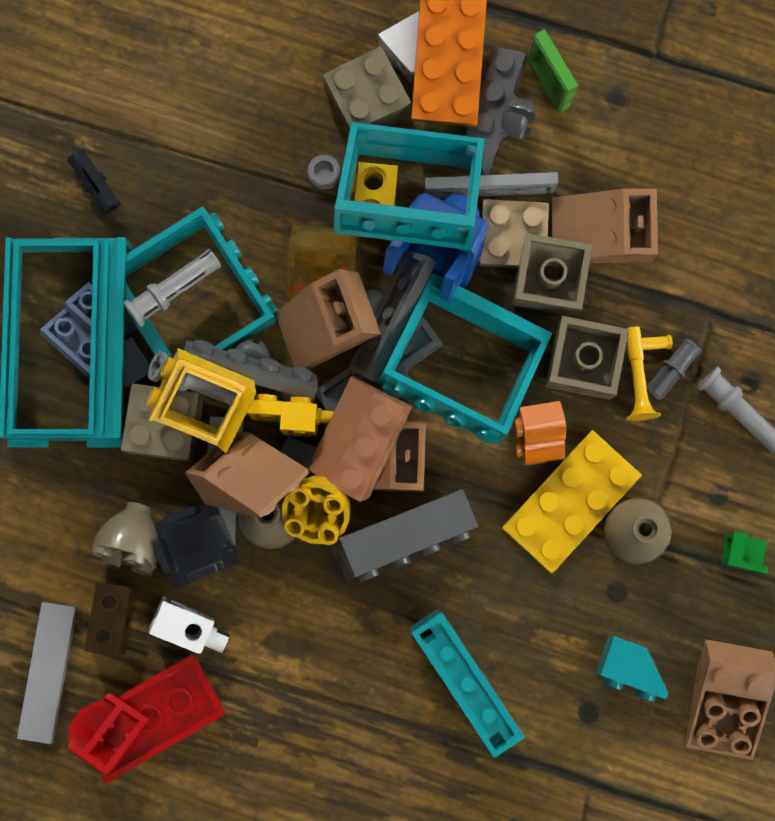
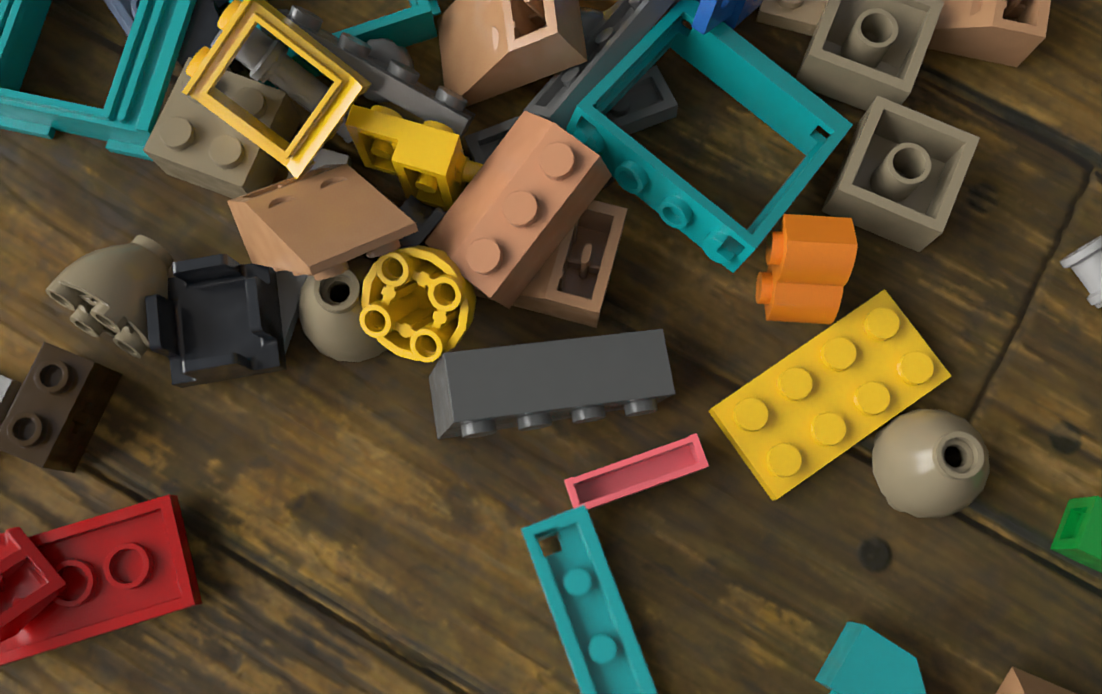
camera: 15 degrees right, 5 degrees down
white torso [149,596,230,654] -> none
yellow piece [626,327,673,421] -> none
dark grey axle [647,339,702,400] -> none
none -> coral piece [564,433,709,511]

